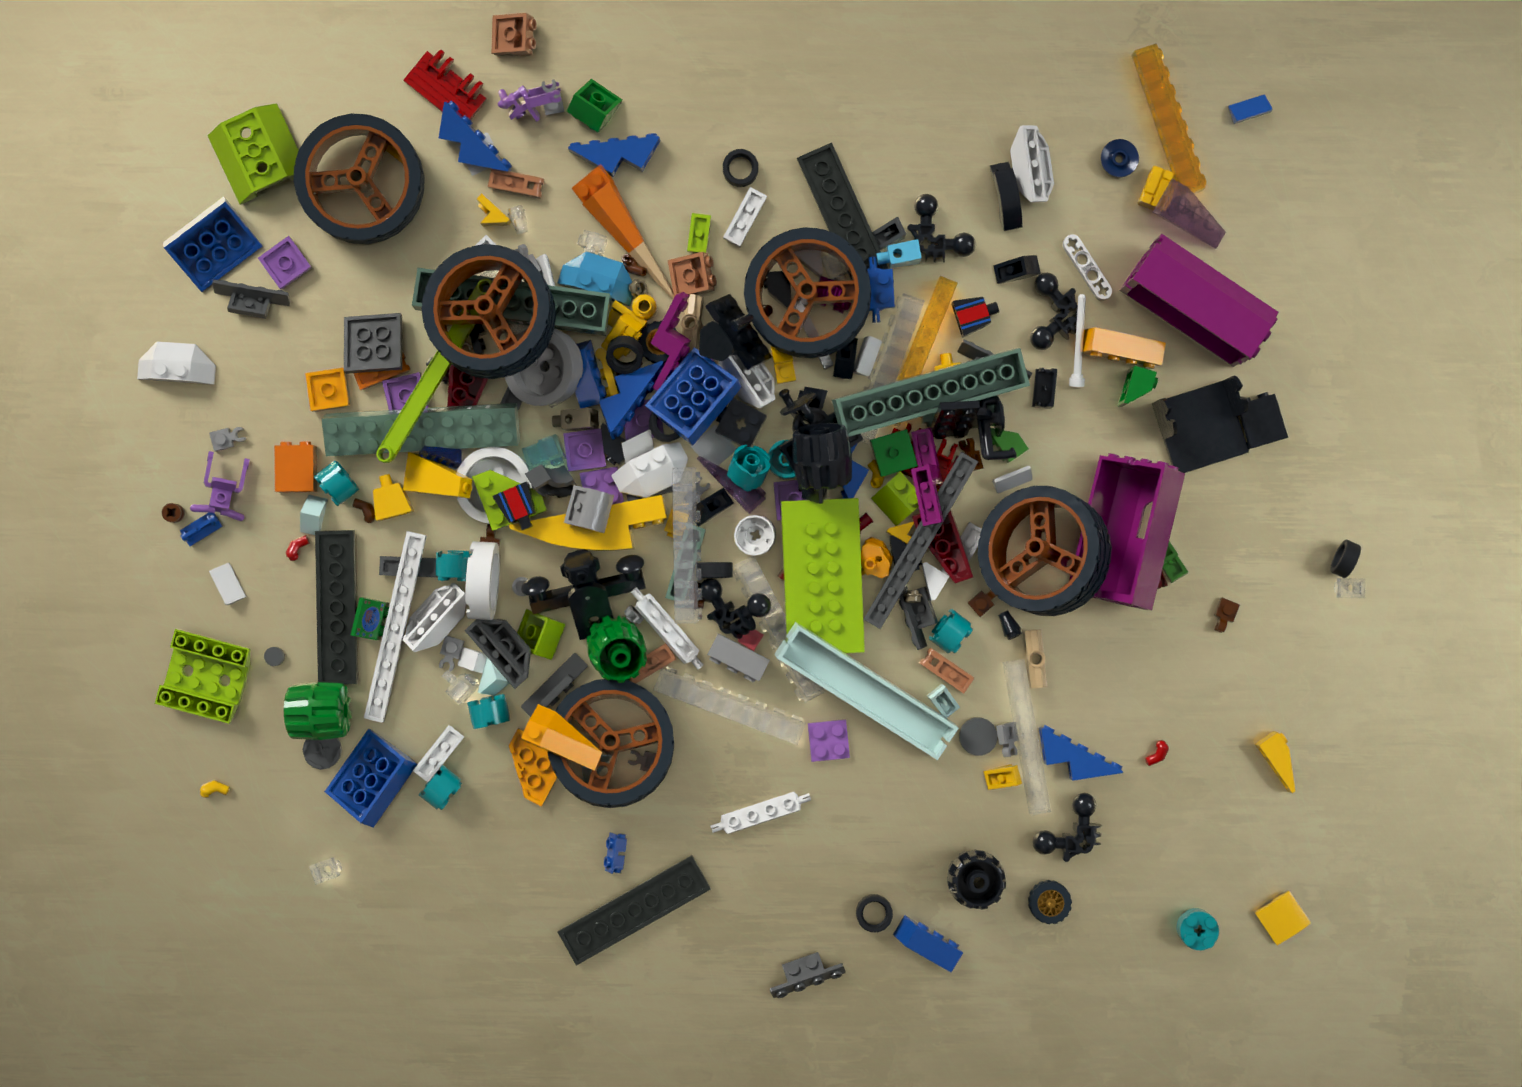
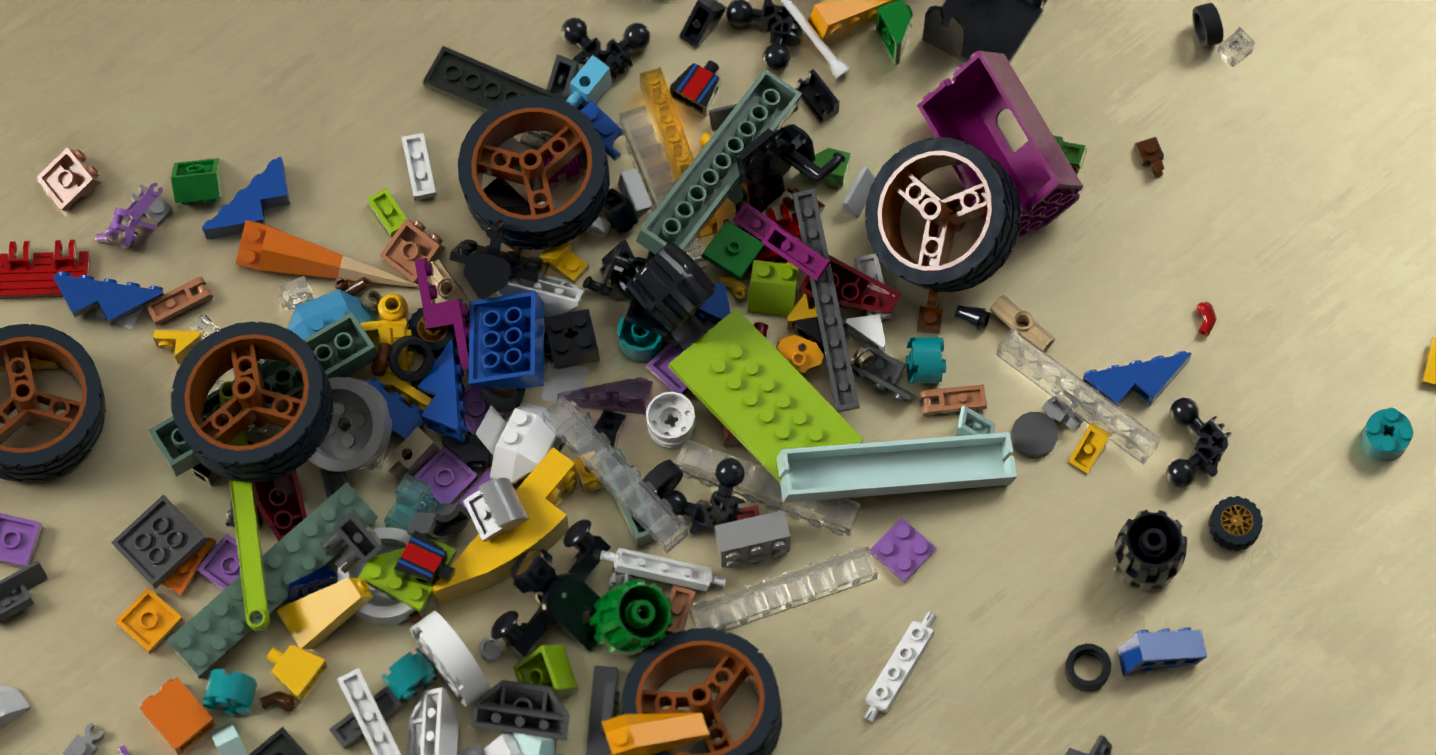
camera: 35 degrees left, 20 degrees down
light grey plate [628,750,656,772] -> none
black tyre [723,149,758,187] -> none
teal brick [727,445,771,491] -> none
yellow slope [1255,731,1295,793] -> none
none -> dark grey brick [319,508,385,573]
none -> reddish brown arm [371,343,391,377]

